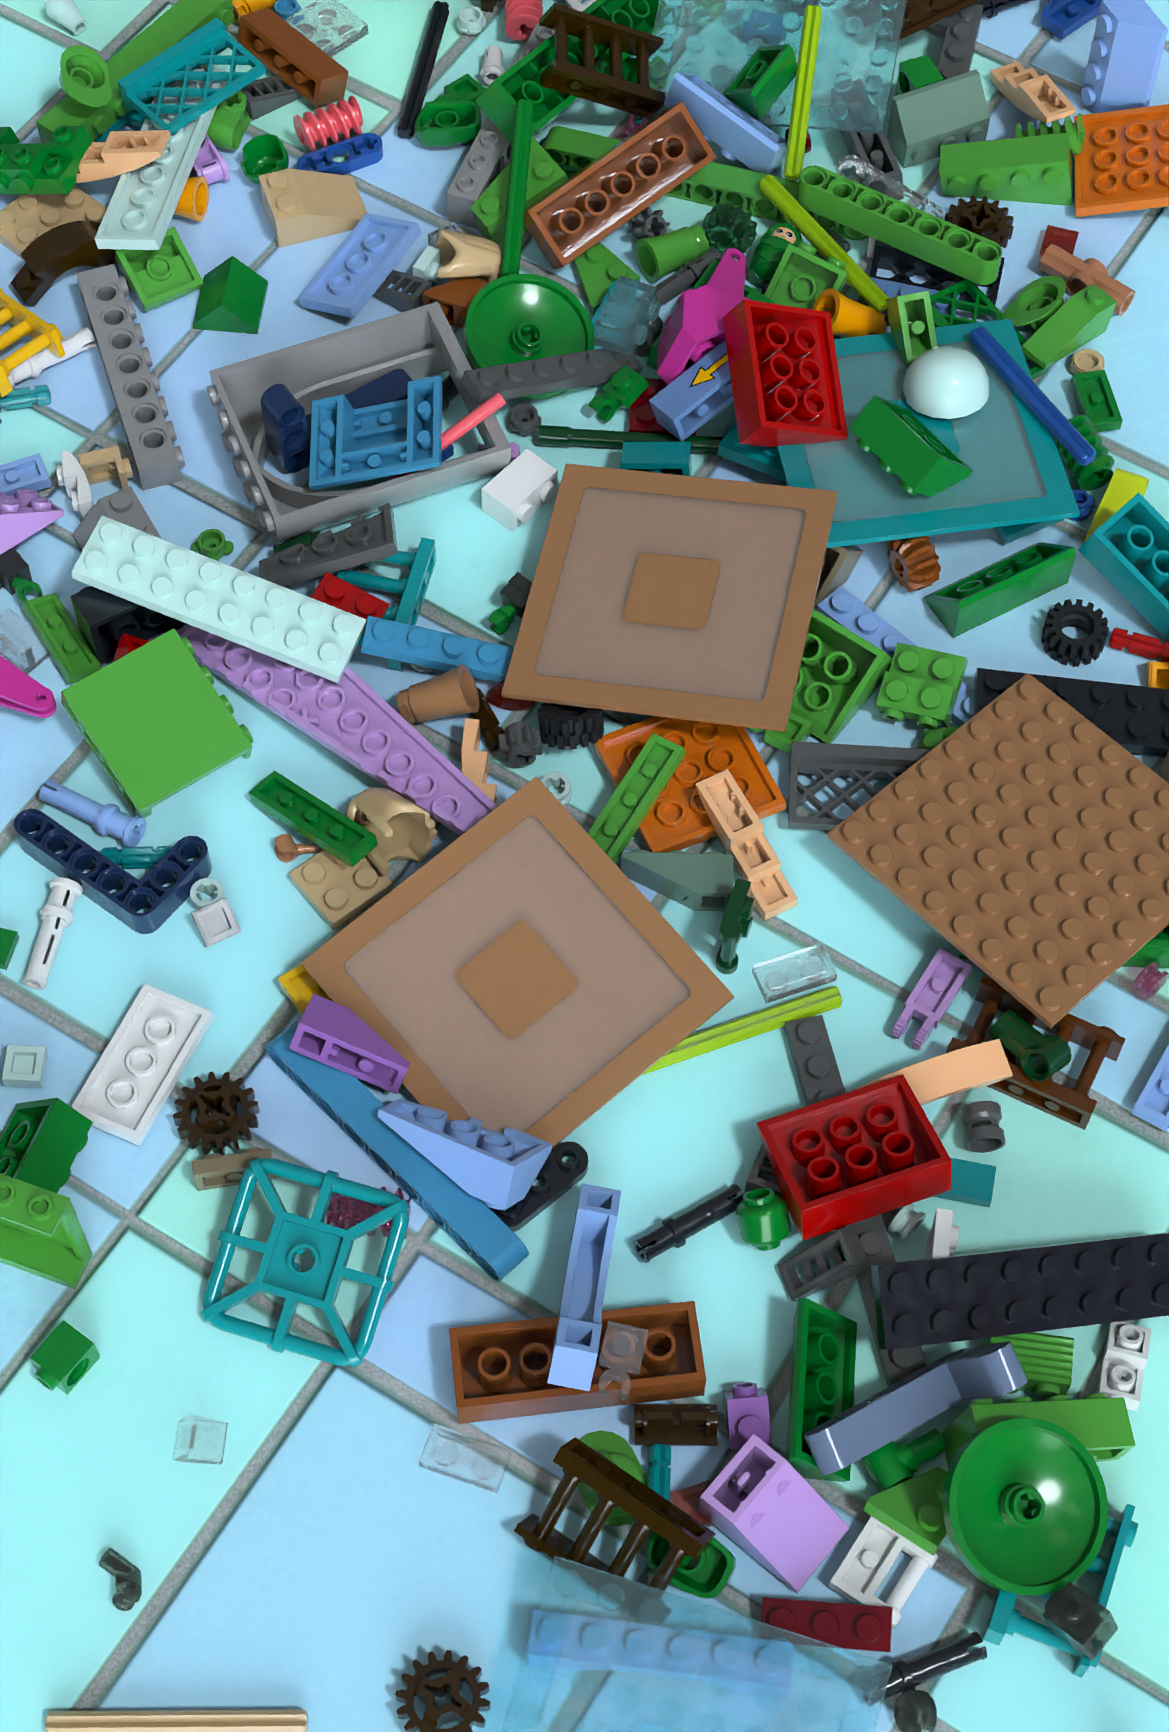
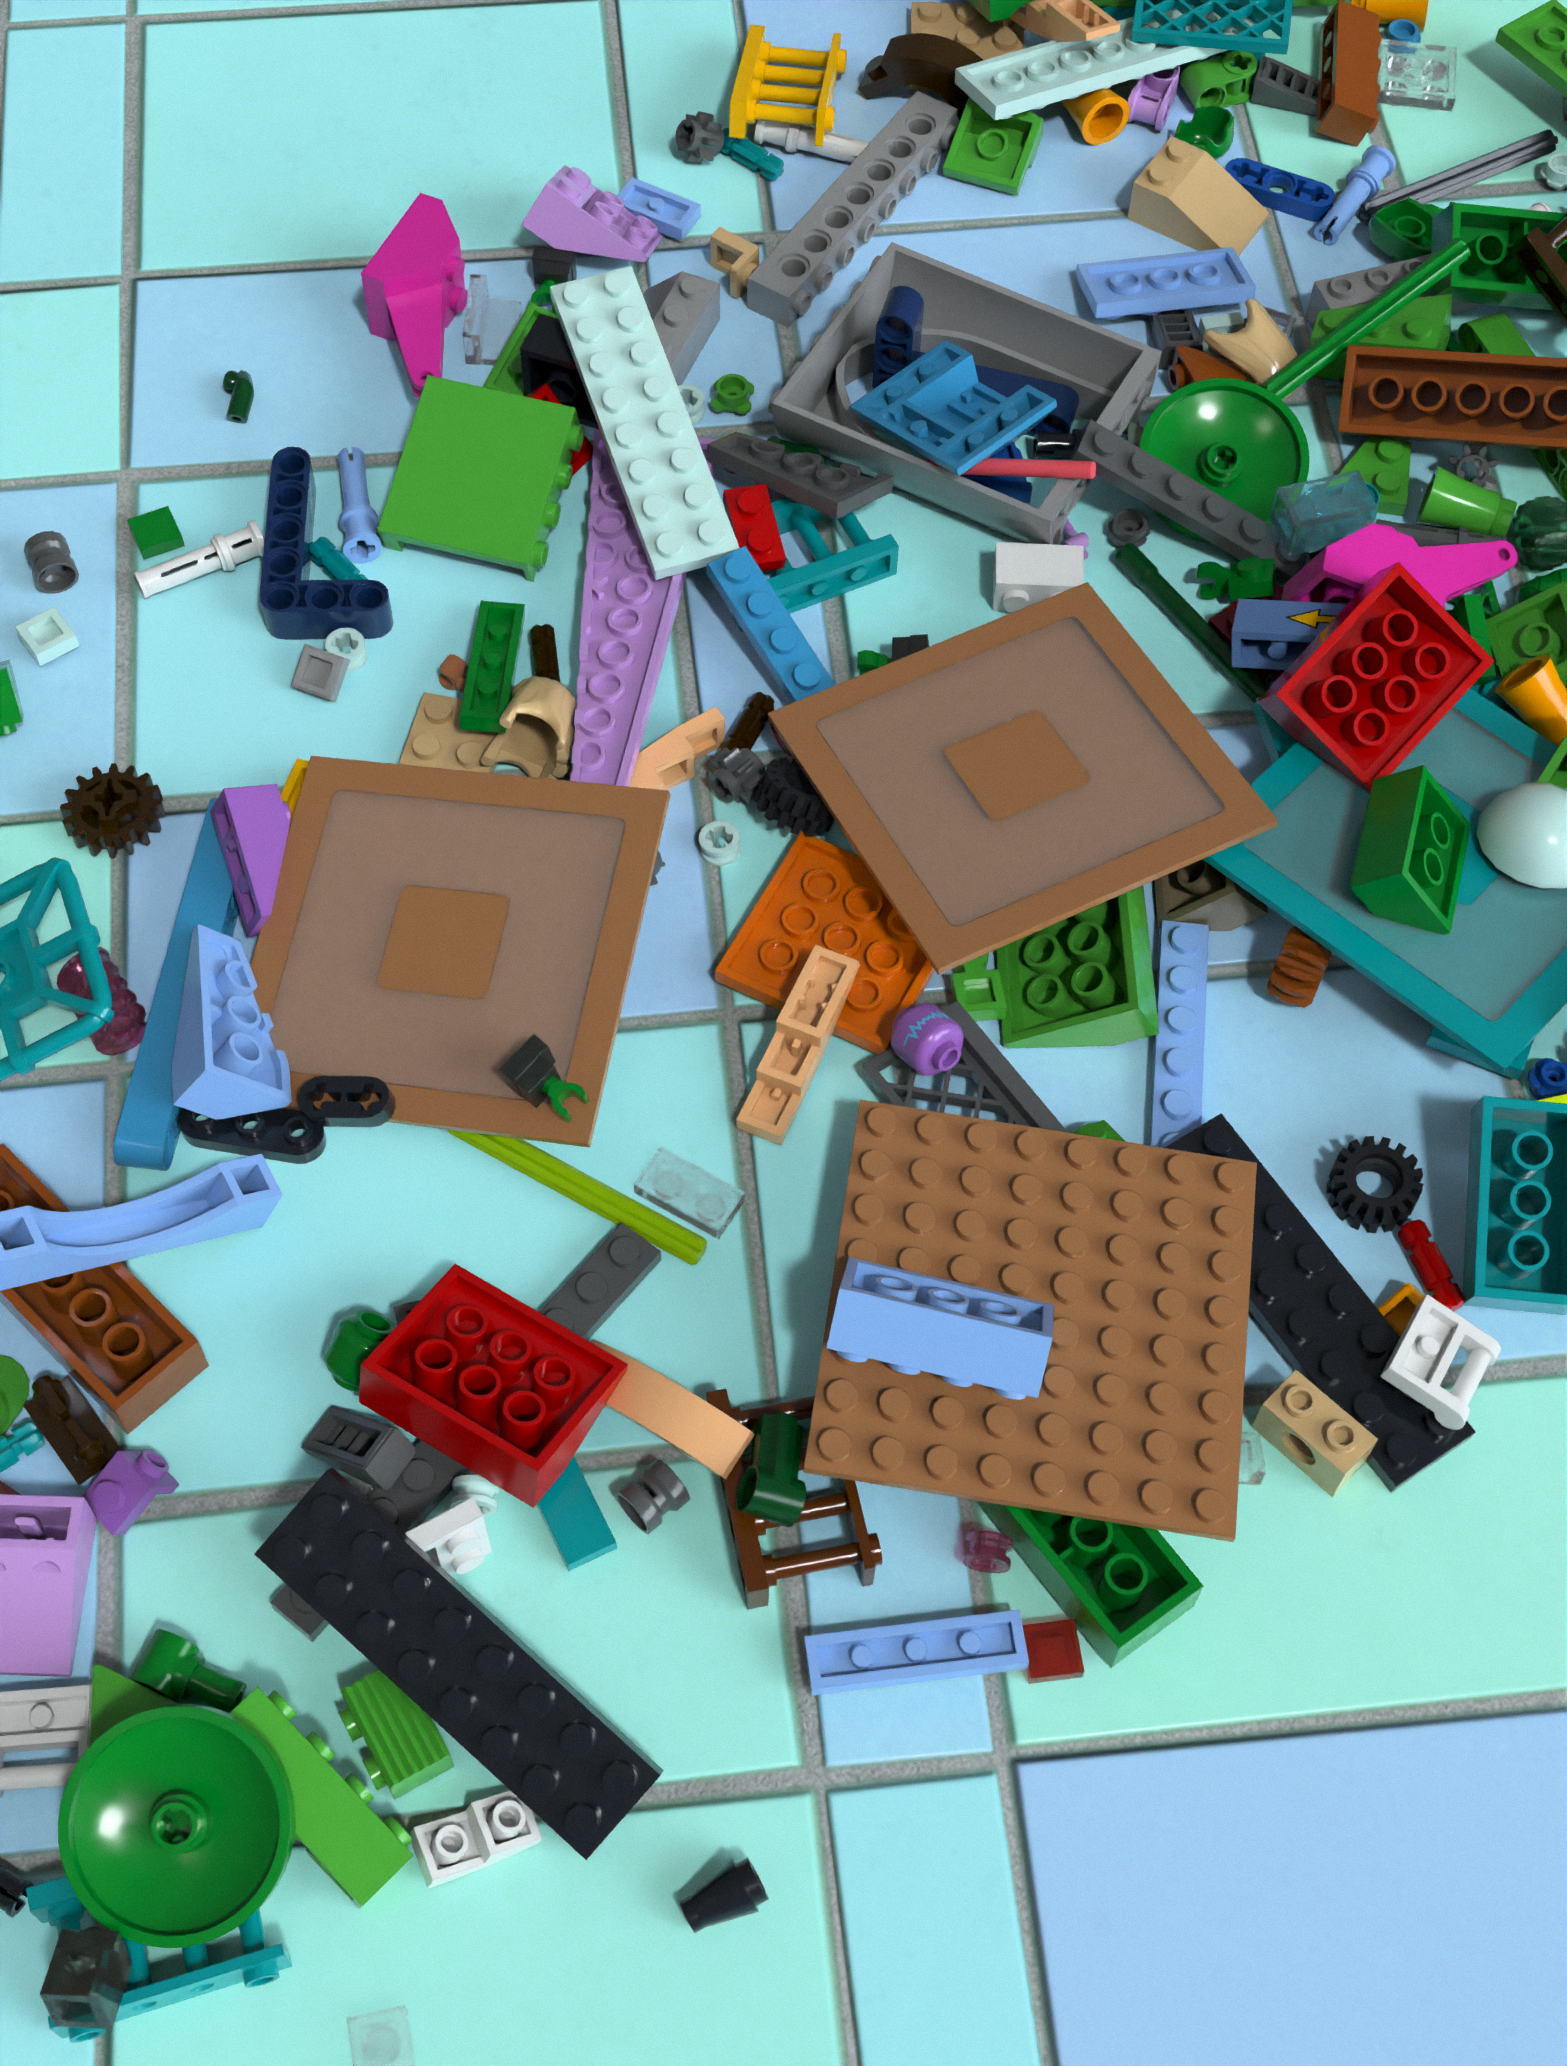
camera: 50 degrees right, 0 degrees up
white slope [56,450,94,520] -> none
white plate [71,984,214,1146] -> none
dark tan plate [192,1147,276,1191] -> none
green slope [193,256,268,334] -> none
coral piece [293,95,363,152] -> none
medium nougat plant [396,664,479,724] -> none
bright green plate [588,733,686,863] -> none
clear plate [599,1321,649,1400] -> none
teal brick [620,442,692,476] -> none
sand green slope [621,849,733,911] -> none
black pin [633,1184,744,1263] -> none
dark green plate [716,878,755,974] -> none
green slope [786,1297,857,1482] -> none
sand blue beam [804,1341,1028,1475] -> none
bright green plate [875,642,968,730] -> none
lavender hinge [891,948,974,1050] -> none
green slope [924,542,1076,638] -> none
none -> black beam [298,1076,396,1127]
none -> pearl dark grey piece [499,1034,589,1122]
none -> dark brown axle [530,624,560,682]
none -> light blue slope [826,1257,1054,1400]
none -> medium lavender head [891,1003,964,1076]
none -> light blue pin [1314,145,1396,245]

